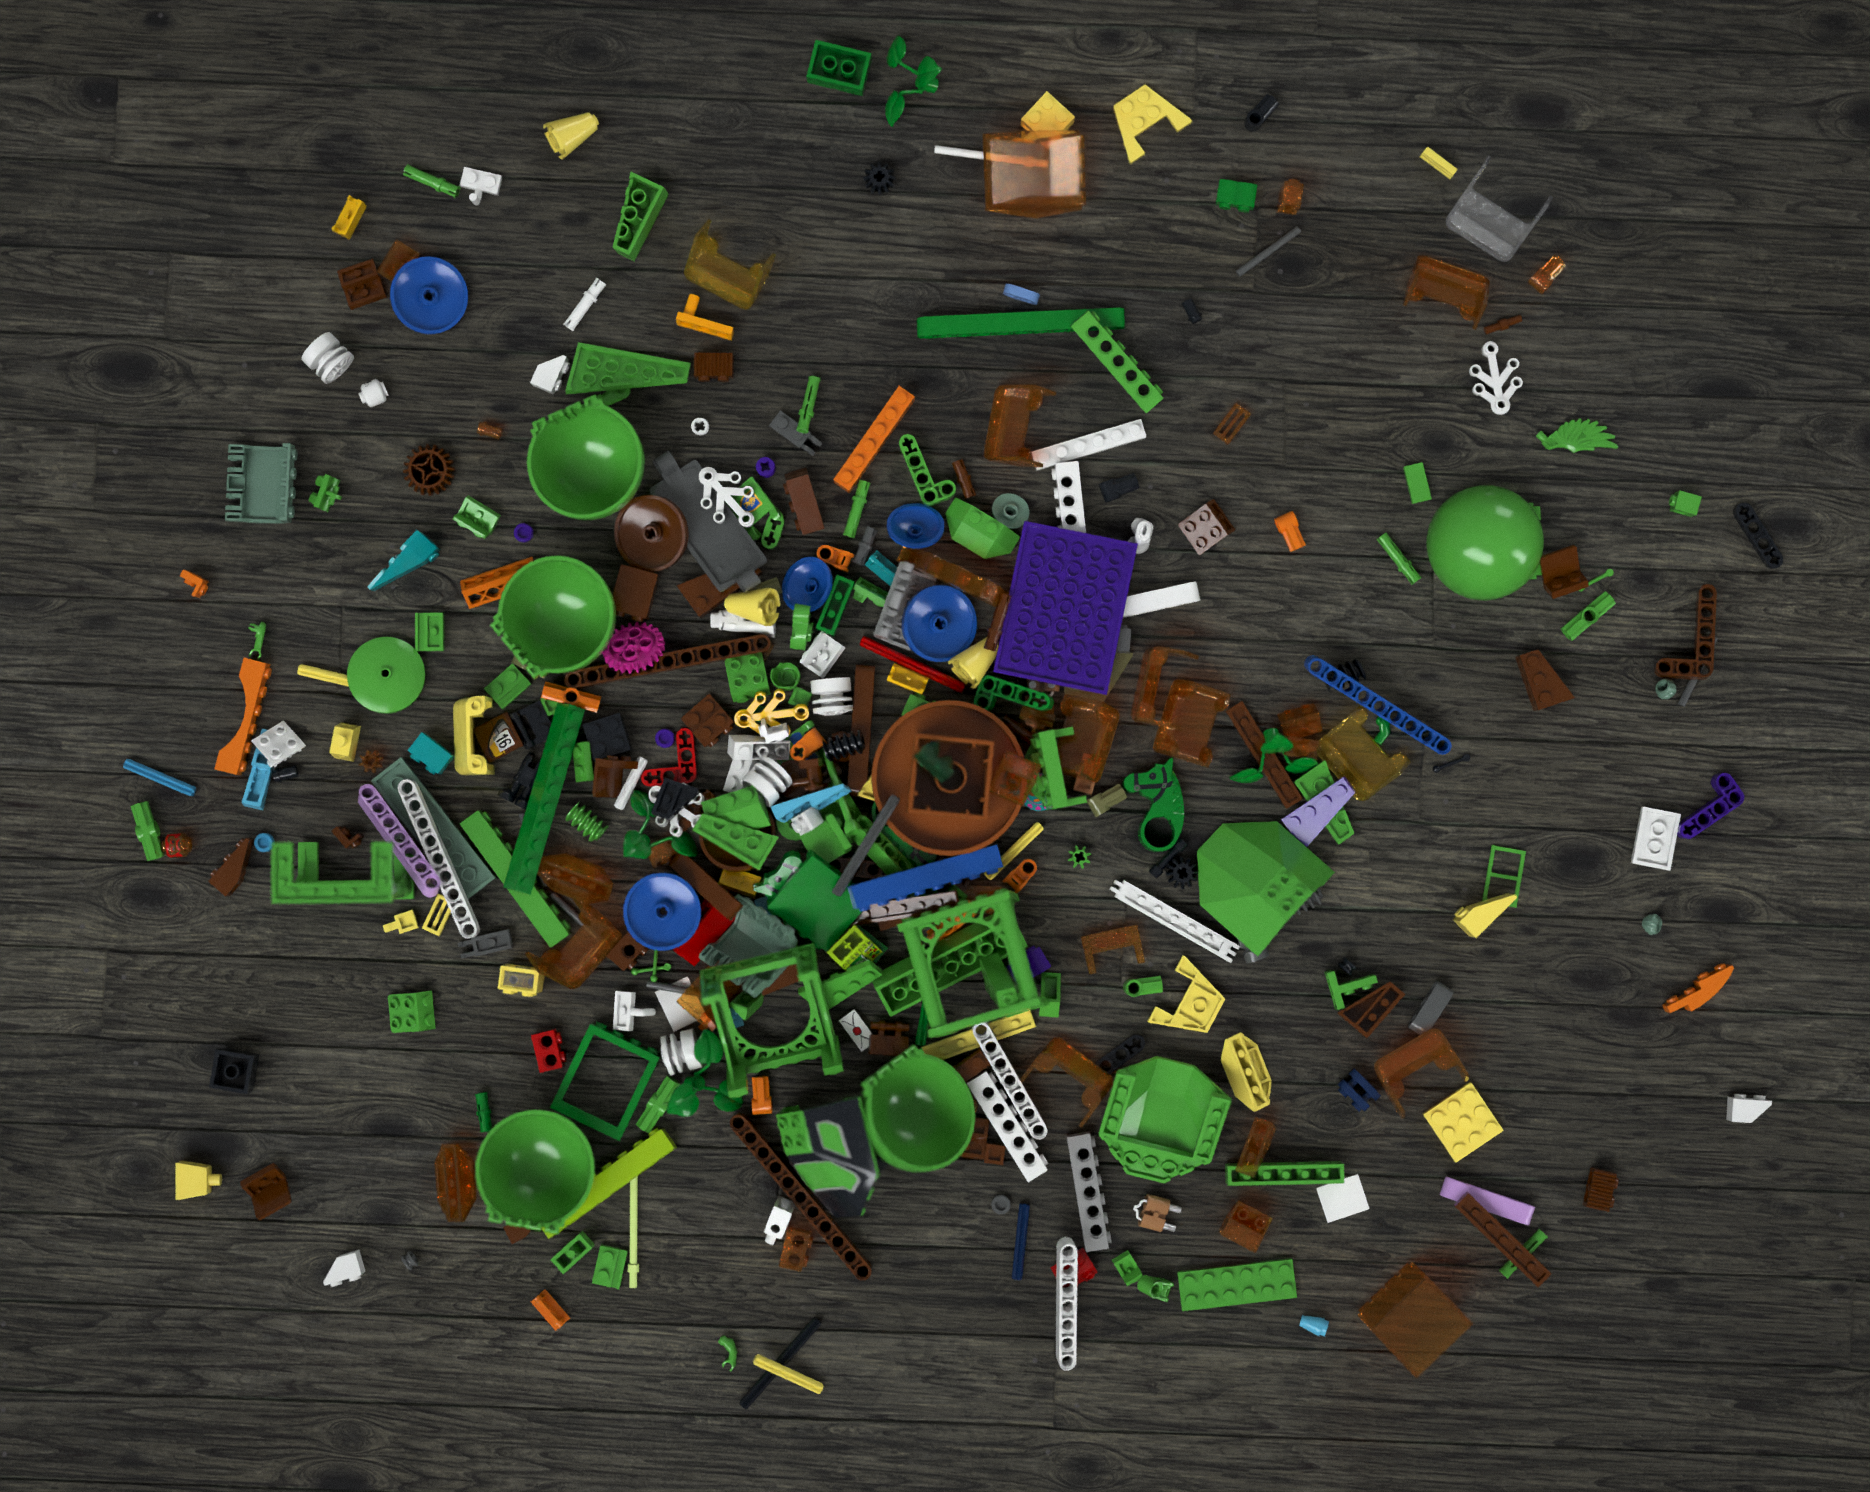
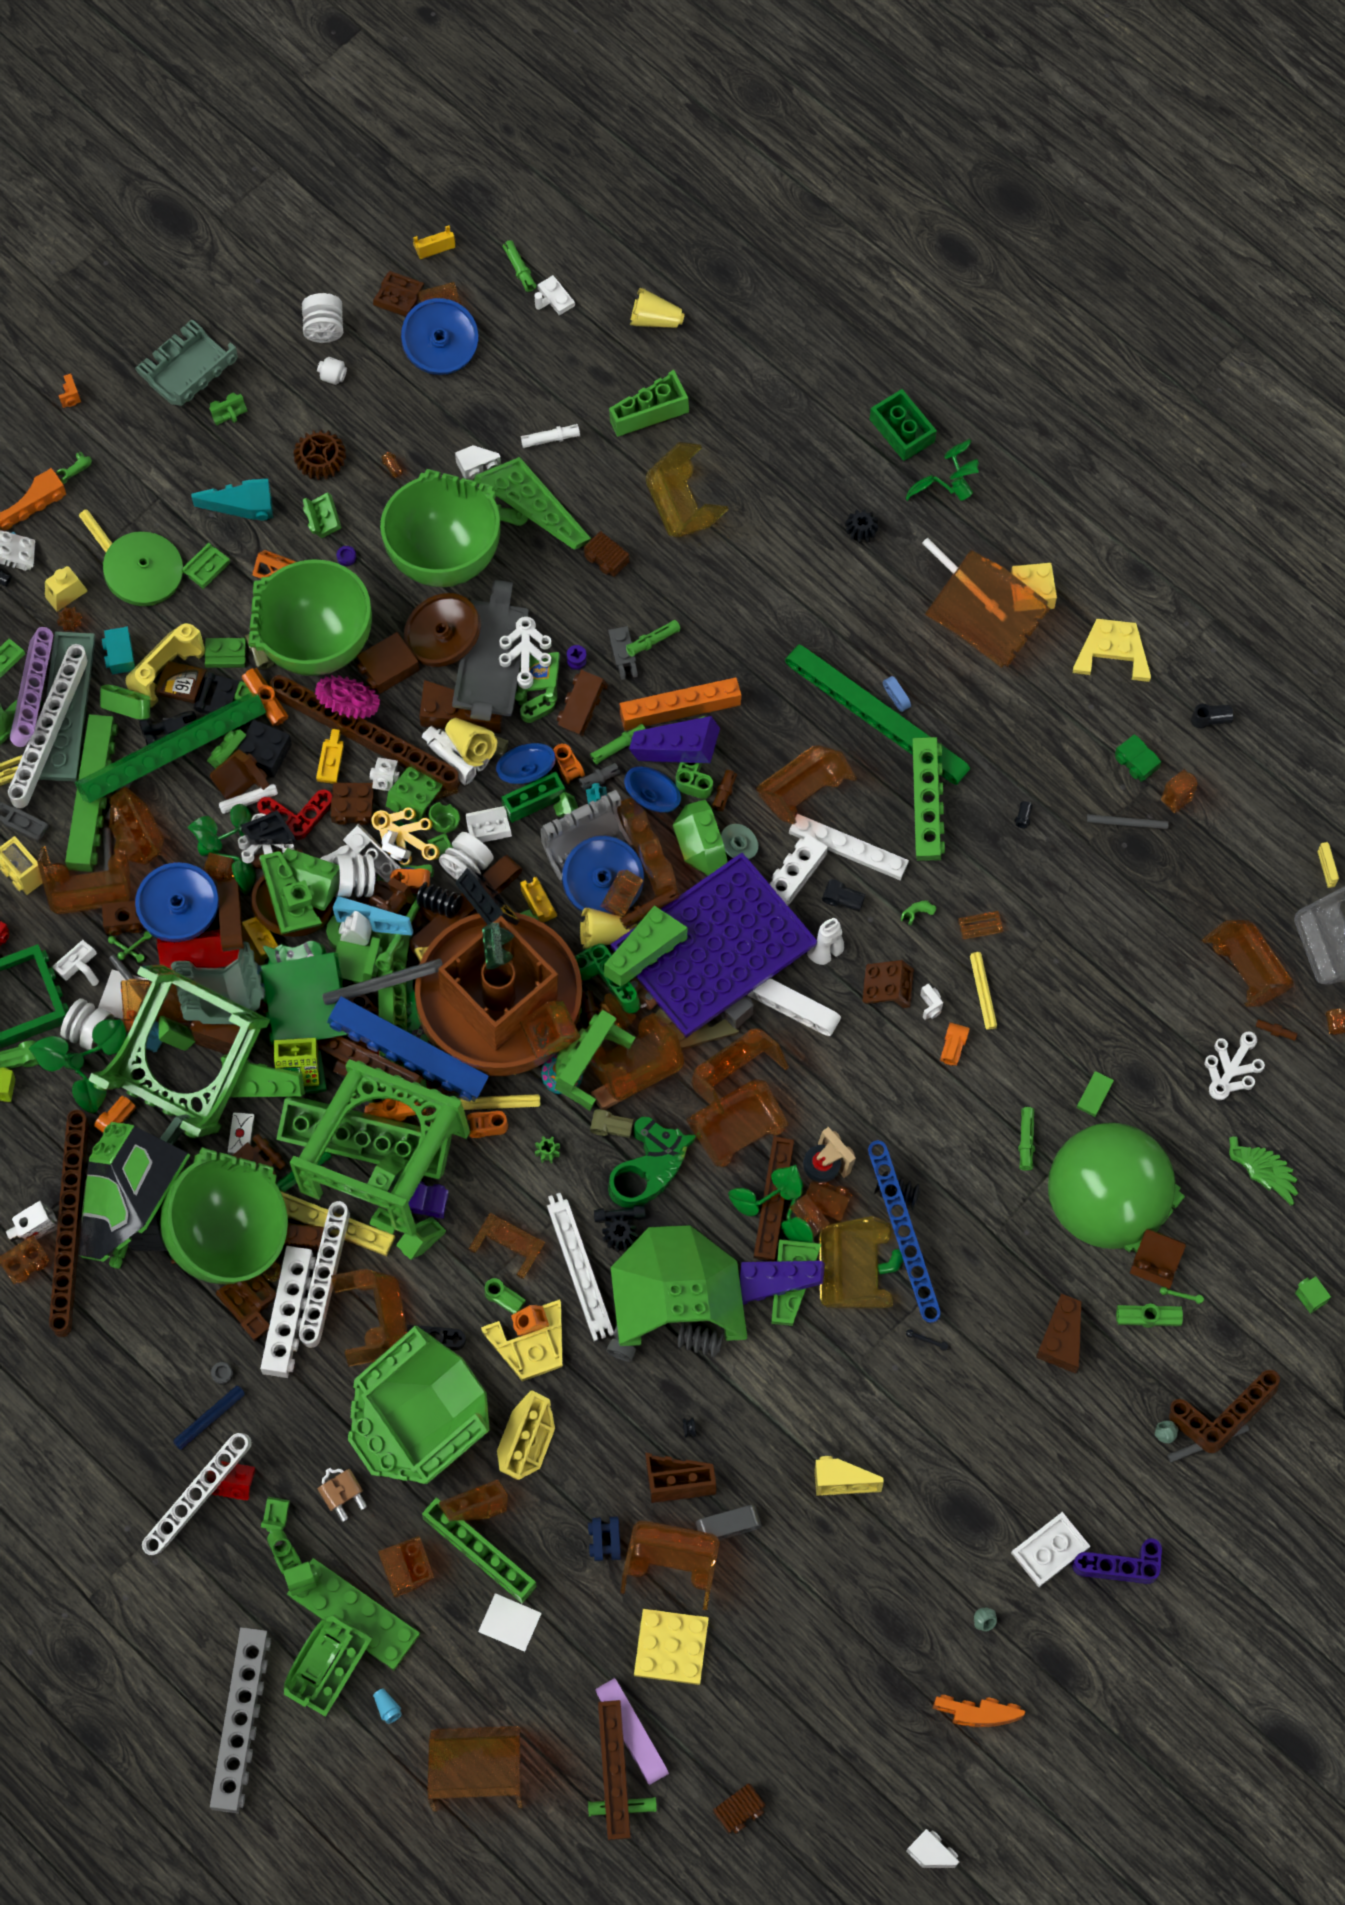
camera: 40 degrees right, 20 degrees down
bright green piece [565,802,609,842] -> none
dark purple tile [655,729,675,748] -> none
light orange piece [676,294,734,341] -> none
white bush [691,418,709,435] -> none
bright green piece [790,604,813,651] -> none
red axle [859,636,965,693] -> none
light grey brick [1066,1131,1112,1252] -> none
bright green bracket [1324,970,1378,1010] -> none
bright green window [1482,845,1526,908] -> none
none -> bright green beam [100,685,151,719]
none -> sand green tile [160,1114,190,1145]
none -> light grey brick [210,1627,271,1814]
none -> bright green brick [280,880,314,912]
none -> bright green brick [283,1561,320,1596]
none -> bright green piece [284,1615,373,1717]
none -> yellow hinge [316,729,344,784]
none -> white brick [370,758,400,791]
none -> black fence [455,868,520,926]
none -> orange brick [511,1305,549,1336]
none -> clear orange brick [600,870,643,916]
none -> bright green wedge [604,906,688,987]
none -> dark purple wedge [629,716,720,763]
none -> plate [803,1127,856,1182]
none -> bright green piece [900,900,937,925]
none -> white bracket [920,984,943,1020]
none -> light yellow axle [970,952,997,1030]

